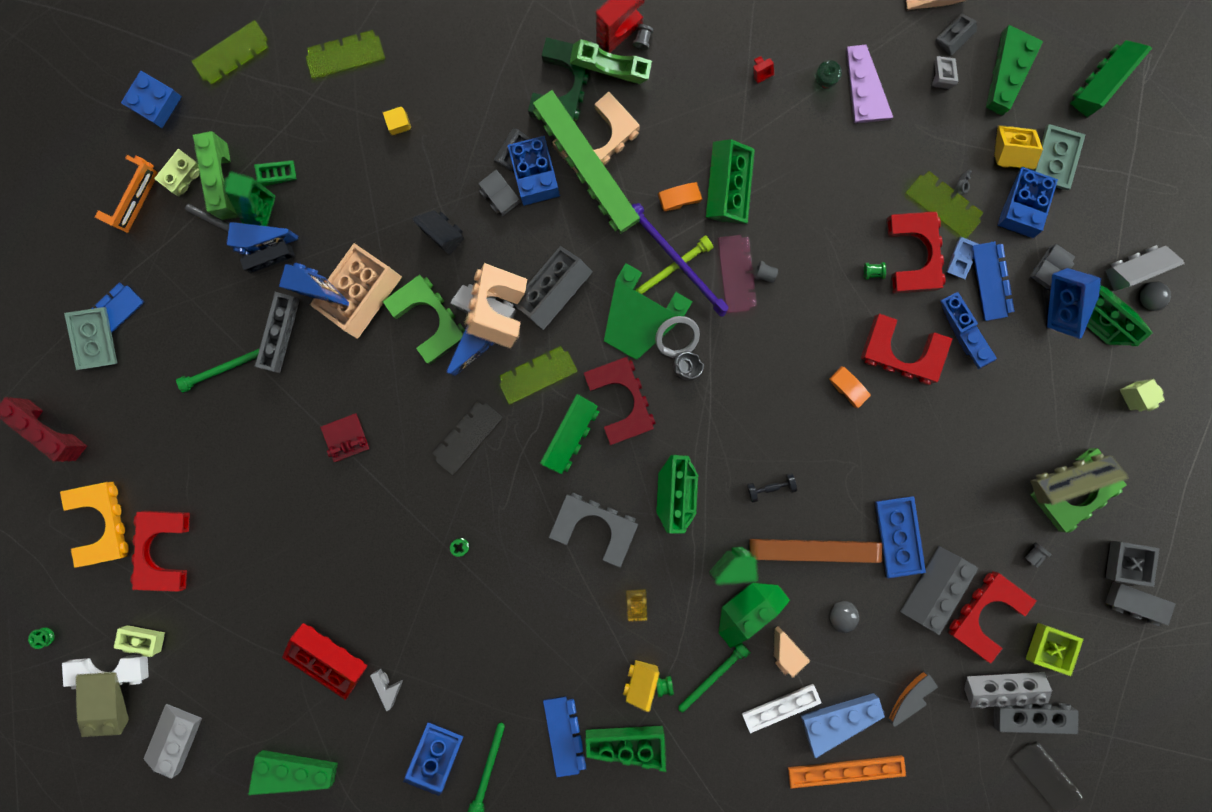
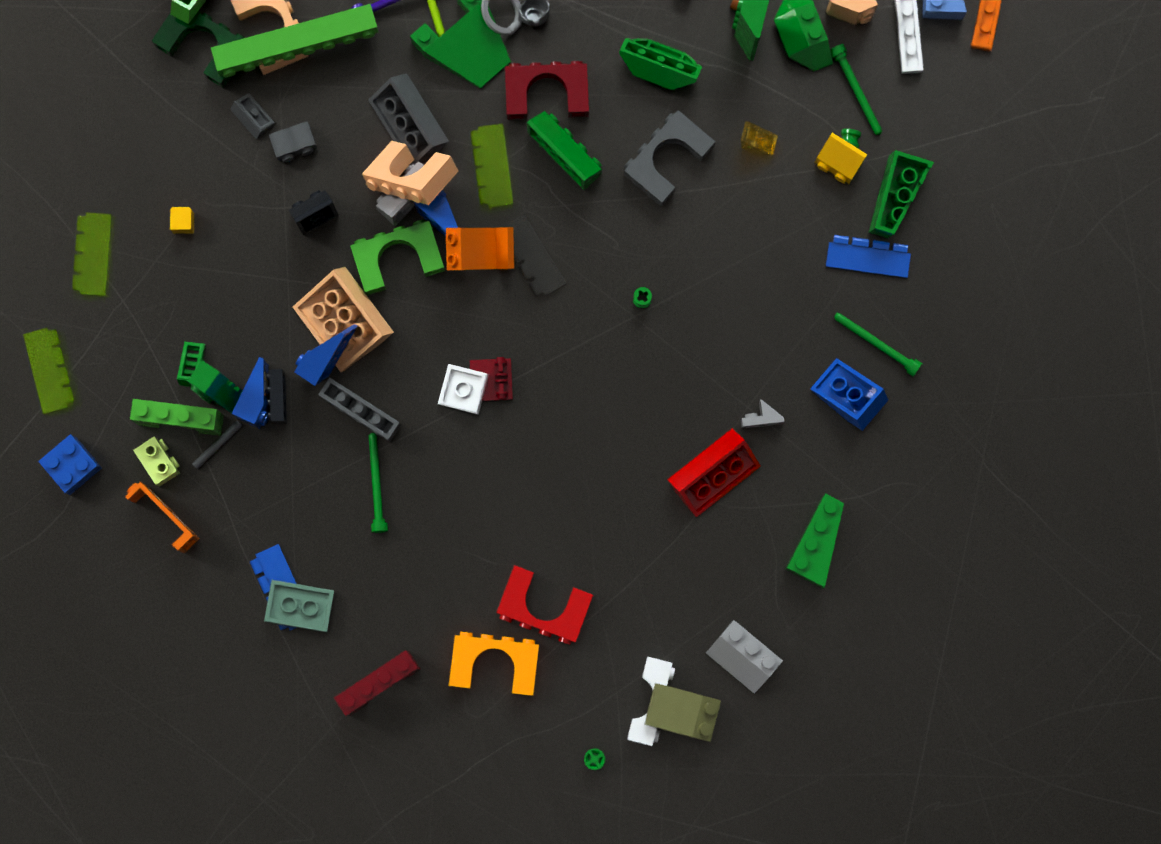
camera: 75 degrees left, 5 degrees down
yellowish green brick [114,625,165,657] -> none
blue slope [508,135,560,206] -> none
none -> white tile [438,364,489,414]
none -> orange panel [446,227,514,270]

